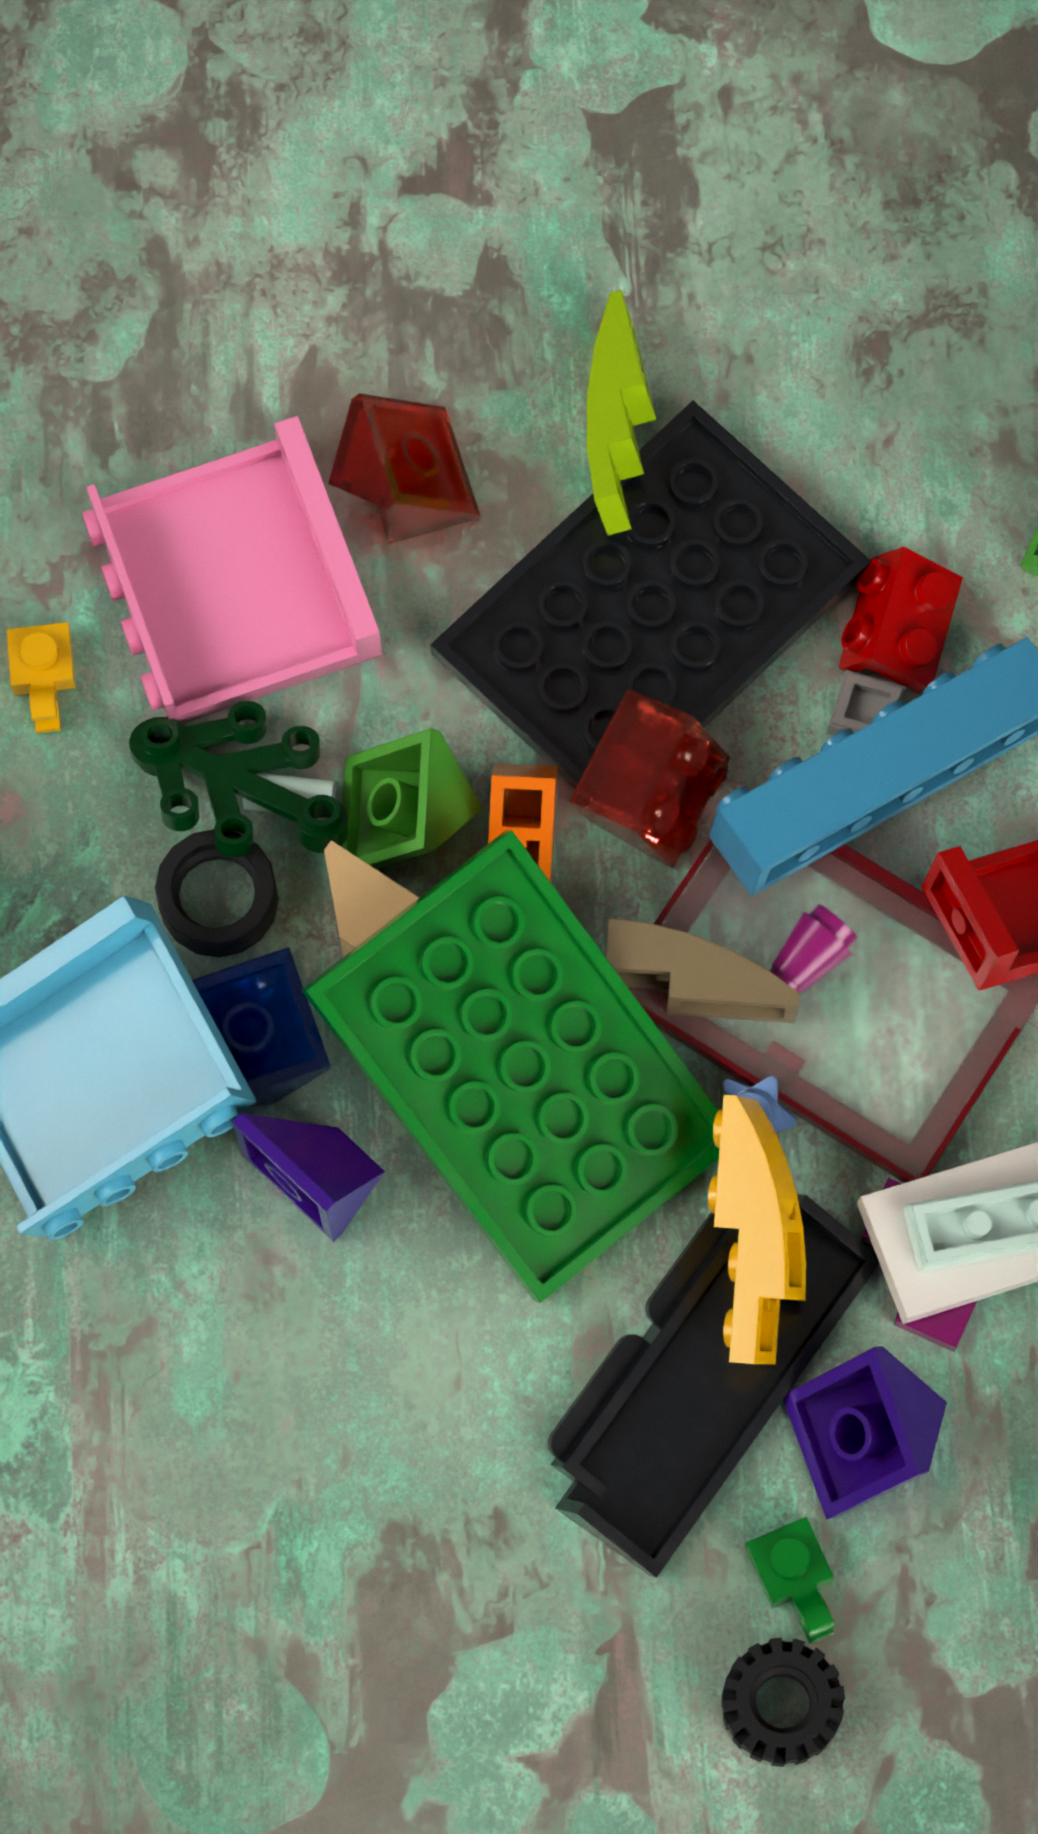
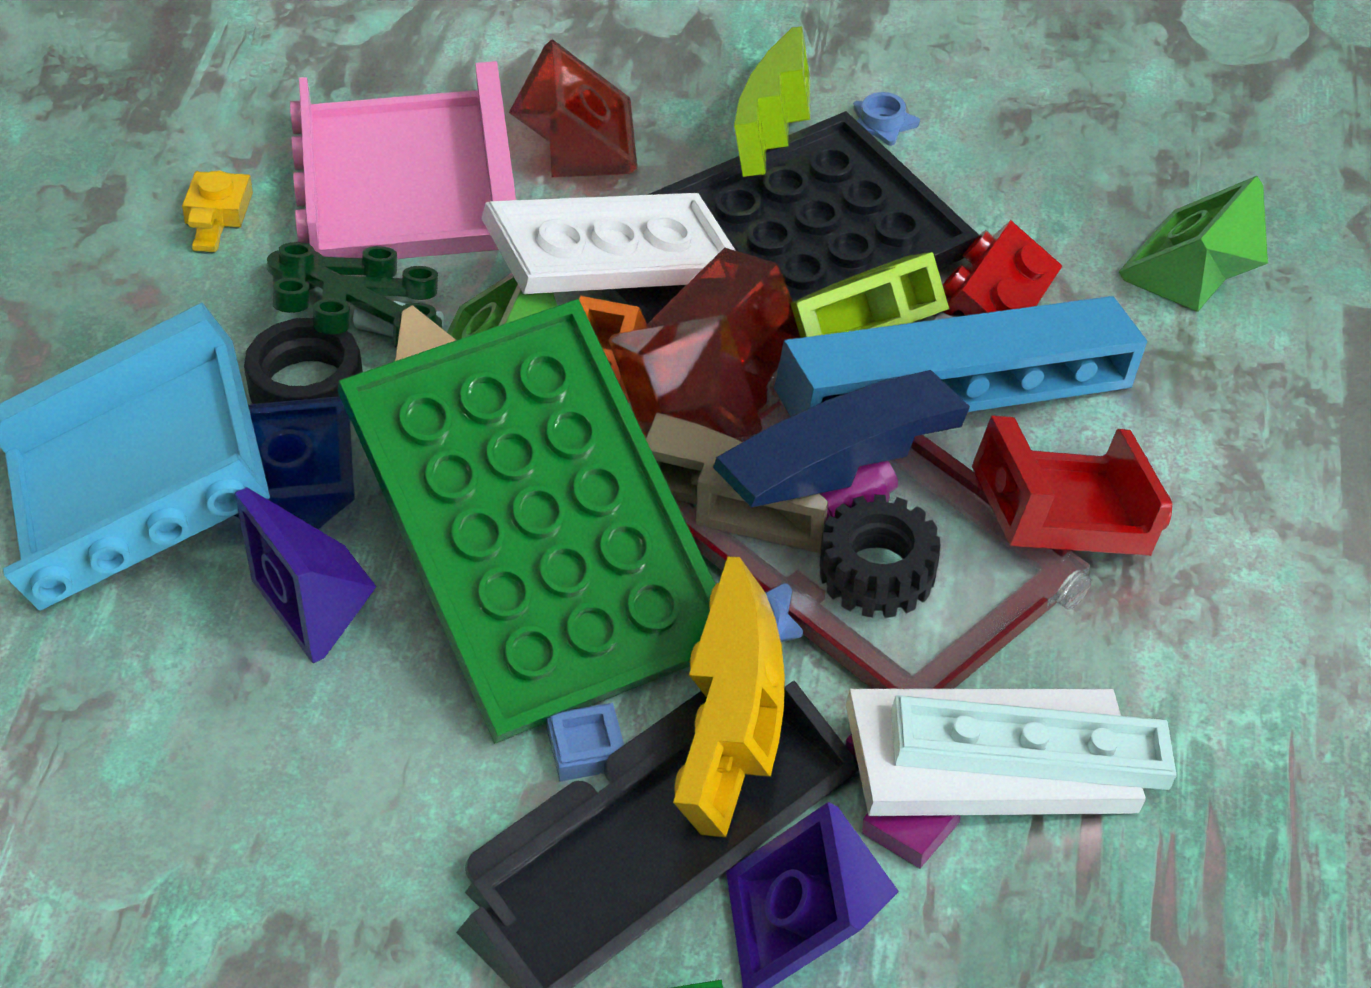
camera: 10 degrees right, 25 degrees down
none -> white tile [481,193,745,294]
none -> medium blue tile [546,703,624,782]
none -> clear red slope [608,315,763,438]
none -> dark blue slope [713,370,970,508]
none -> lime slope [790,252,949,338]
none -> black tyre [819,494,941,618]
none -> medium blue plate [853,92,920,146]

